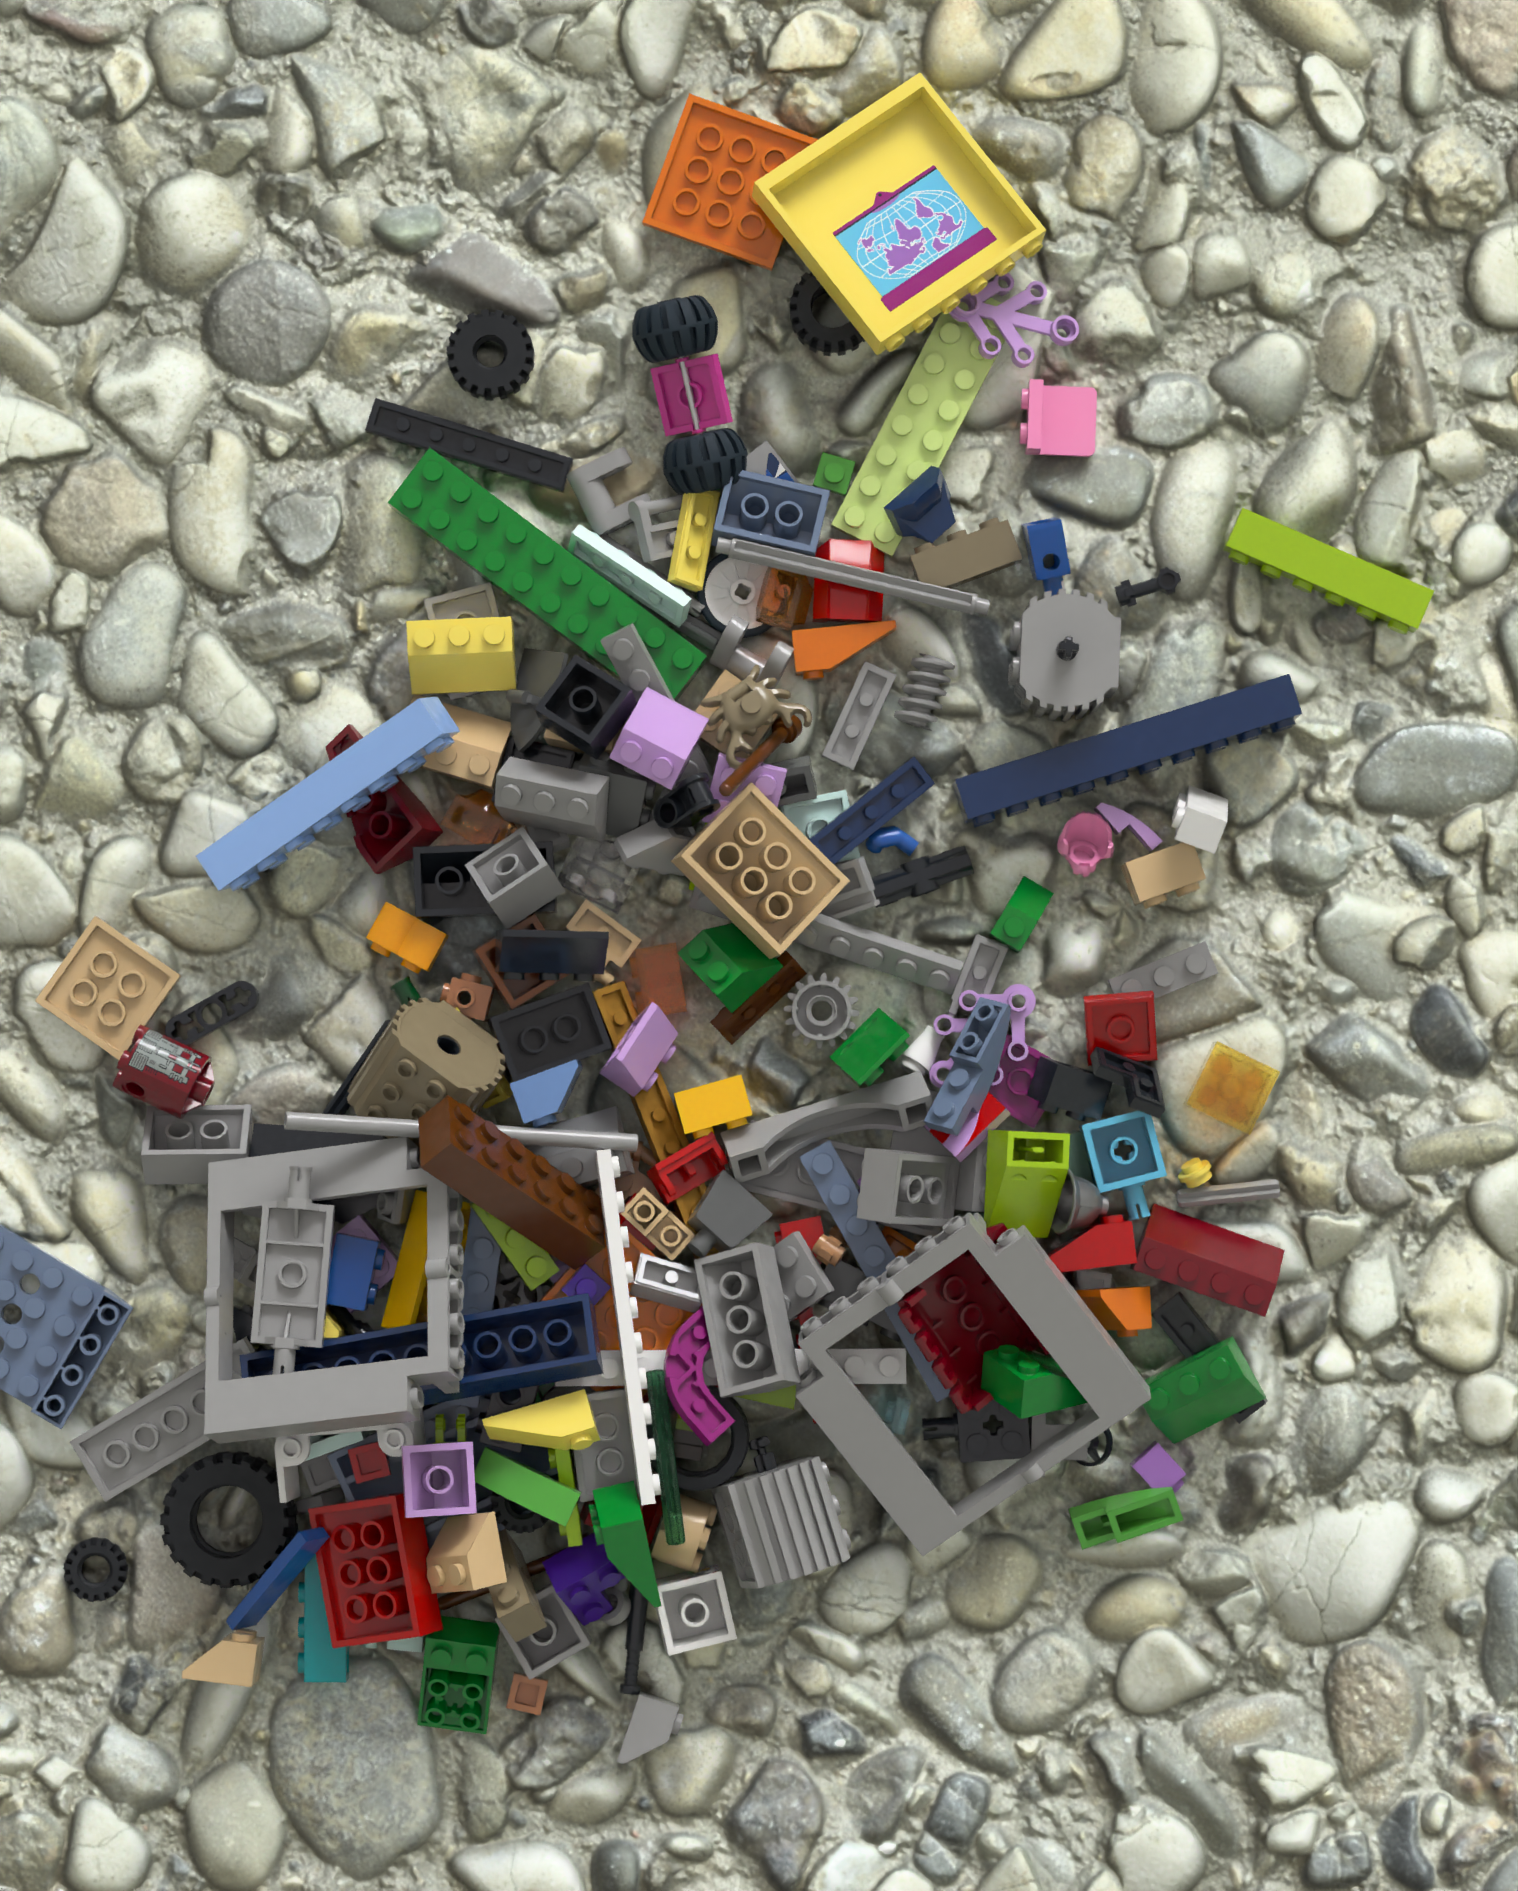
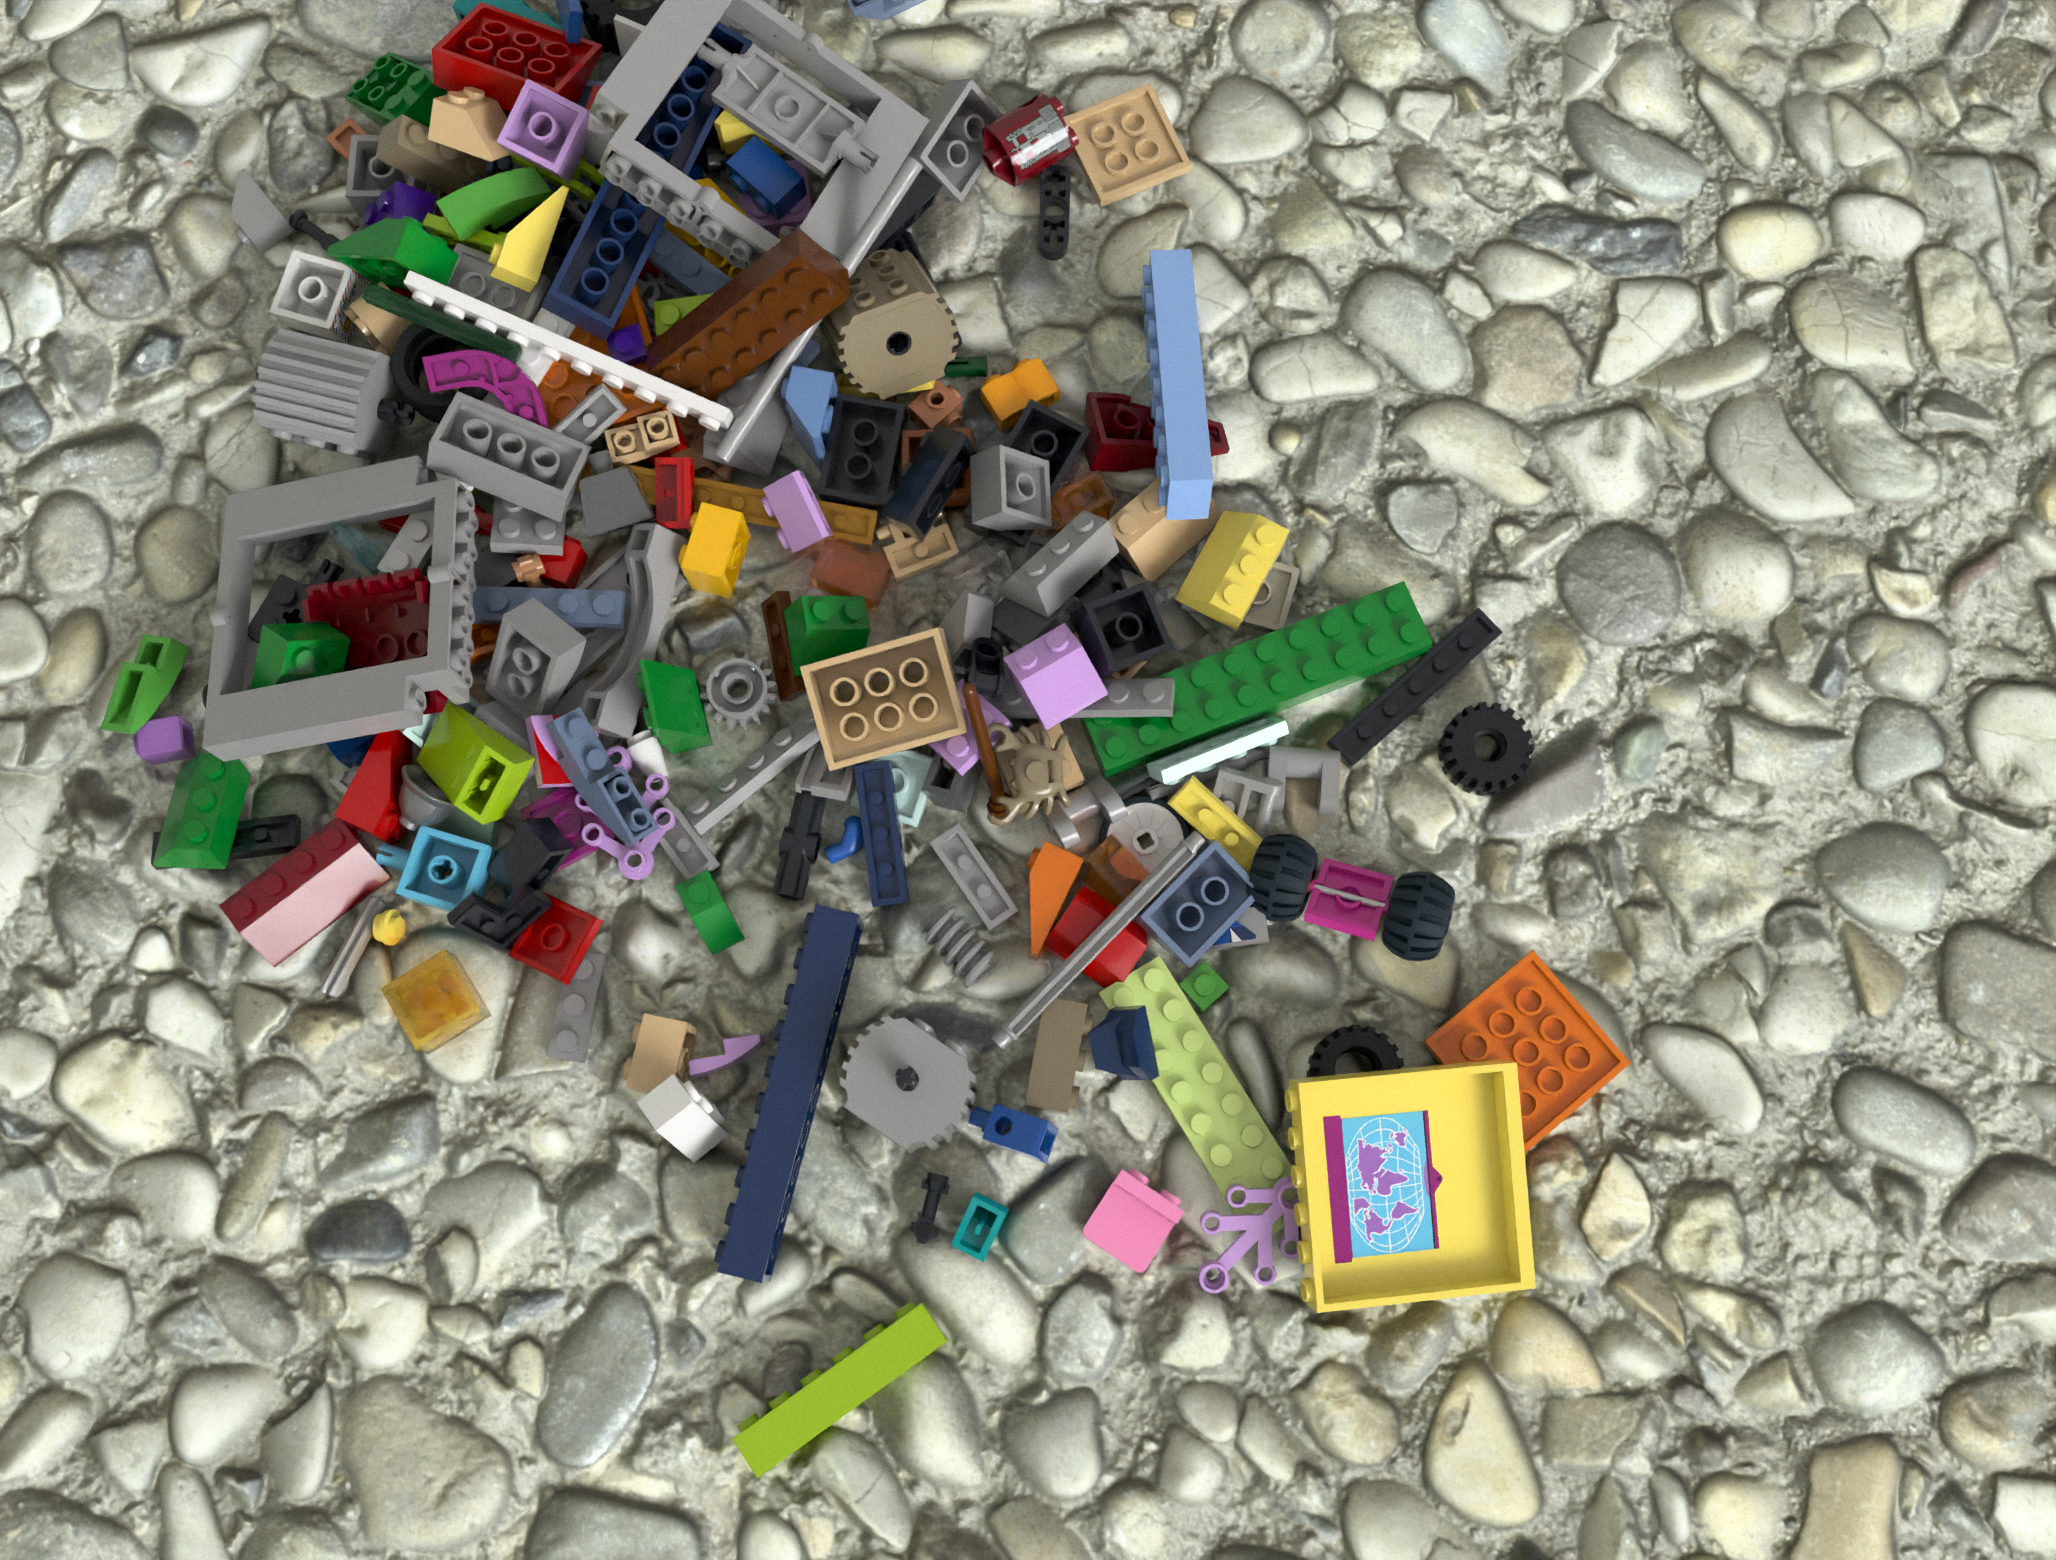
camera: 115 degrees right, 10 degrees down
bright pink hair [1057,811,1114,877] -> none
orange slope [1076,1286,1152,1337] -> none
none -> teal slope [951,1192,1009,1262]

